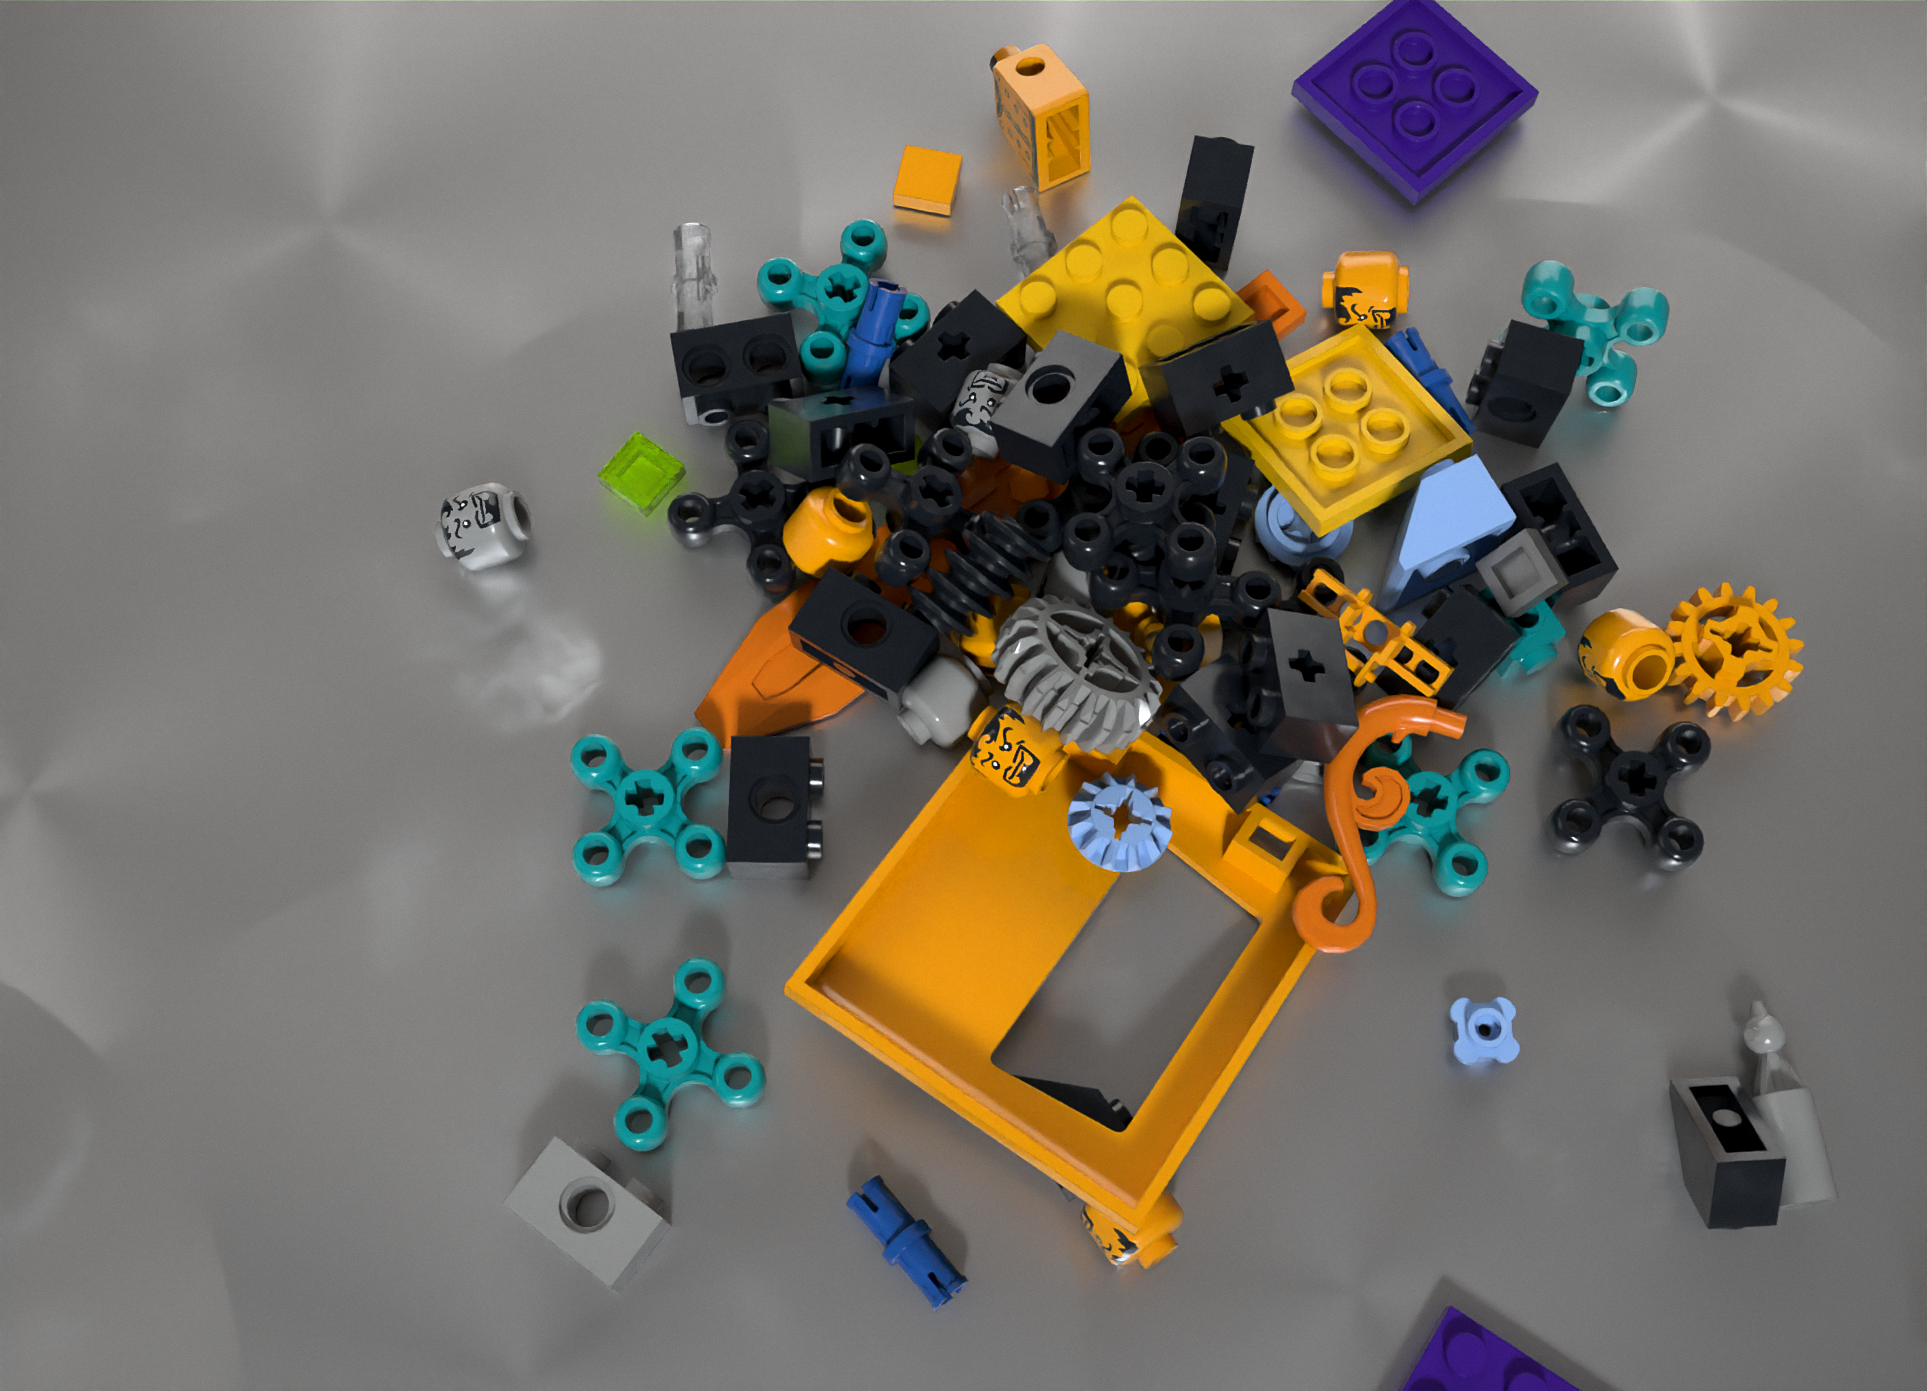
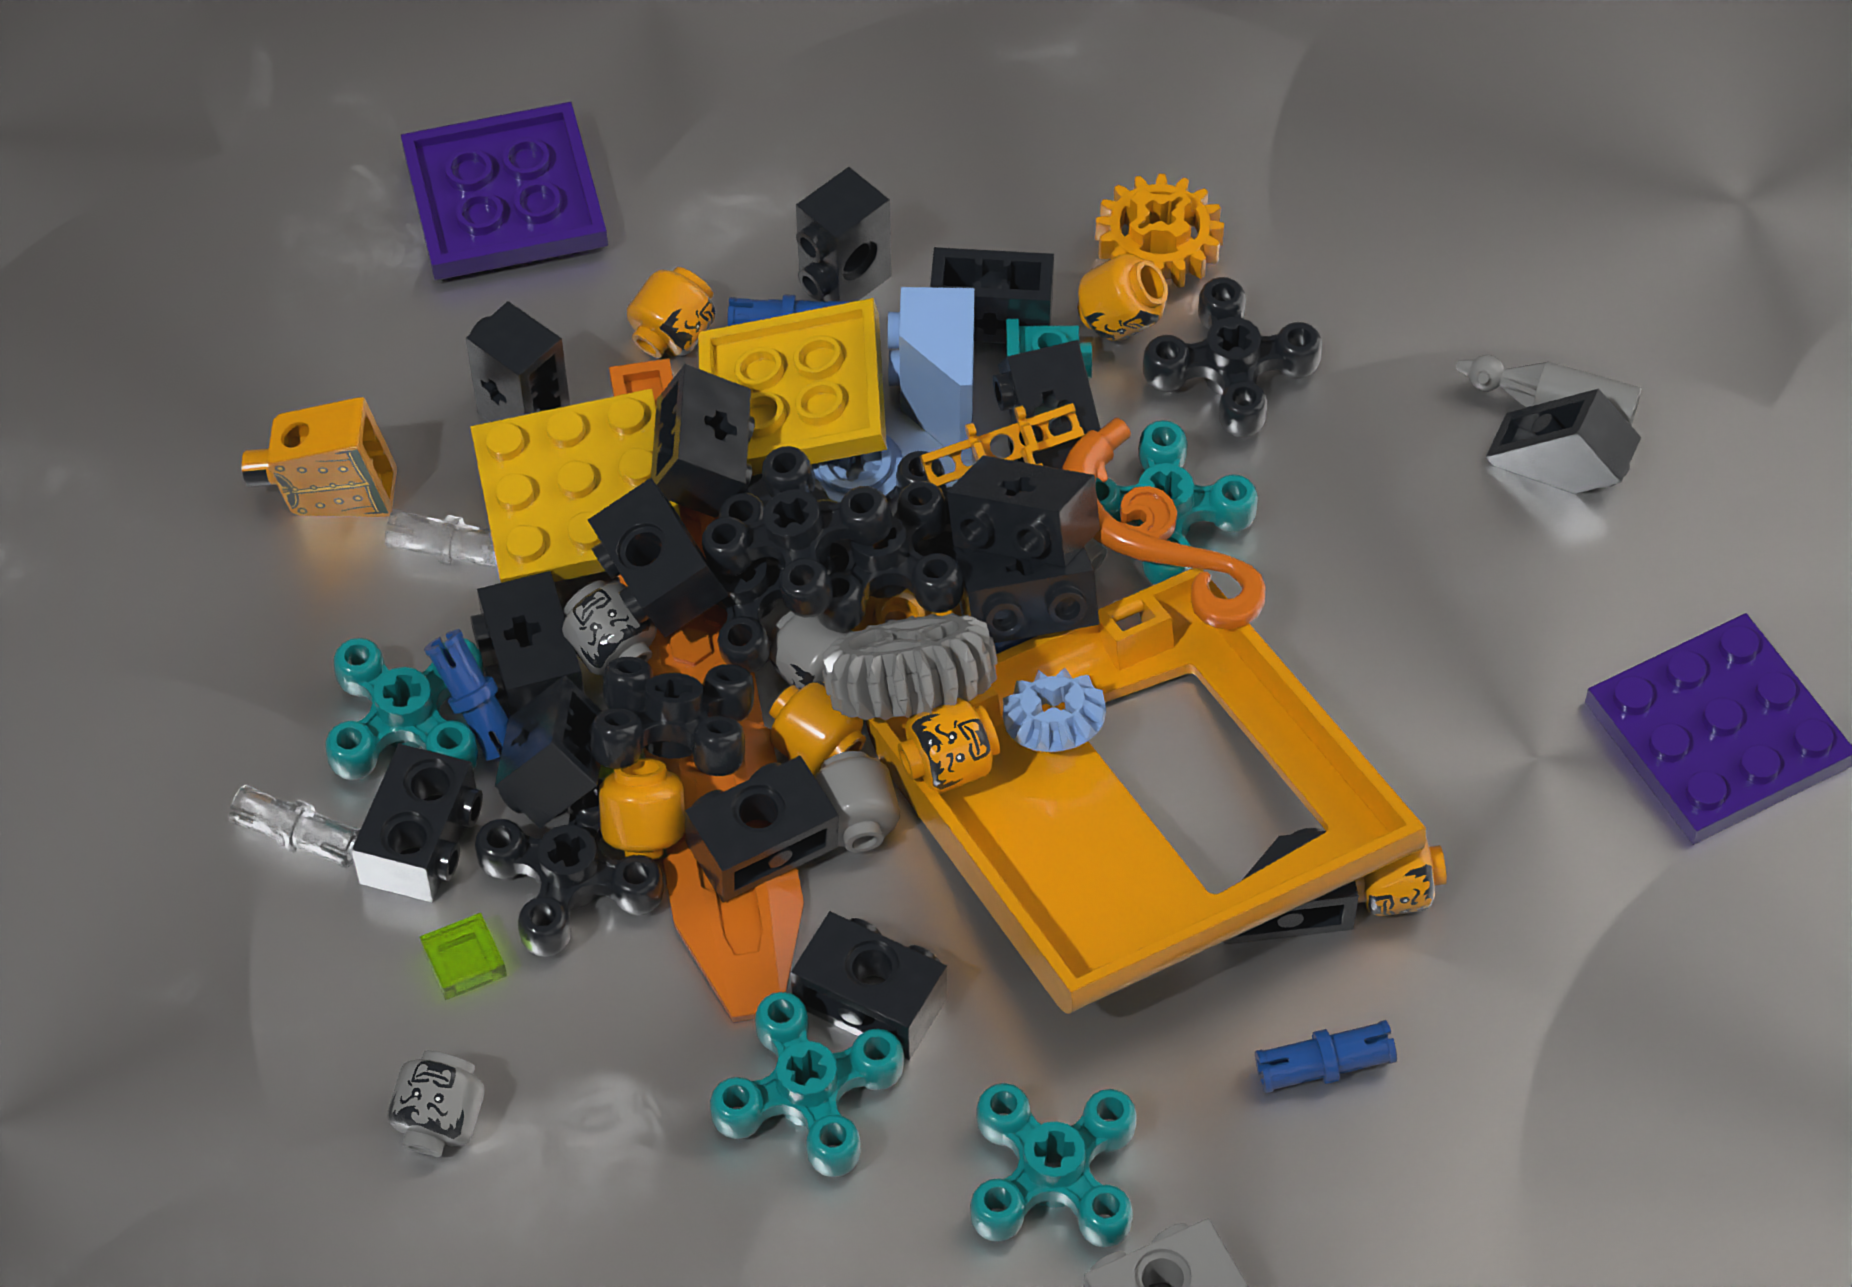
camera: 60 degrees left, 15 degrees down
light orange tile [893,145,963,216] -> none
black piece [906,508,1051,647] -> none
light blue plate [1449,997,1520,1064] -> none
flat silver plate [1475,528,1569,618] -> none
teal gear [1498,260,1670,407] -> none

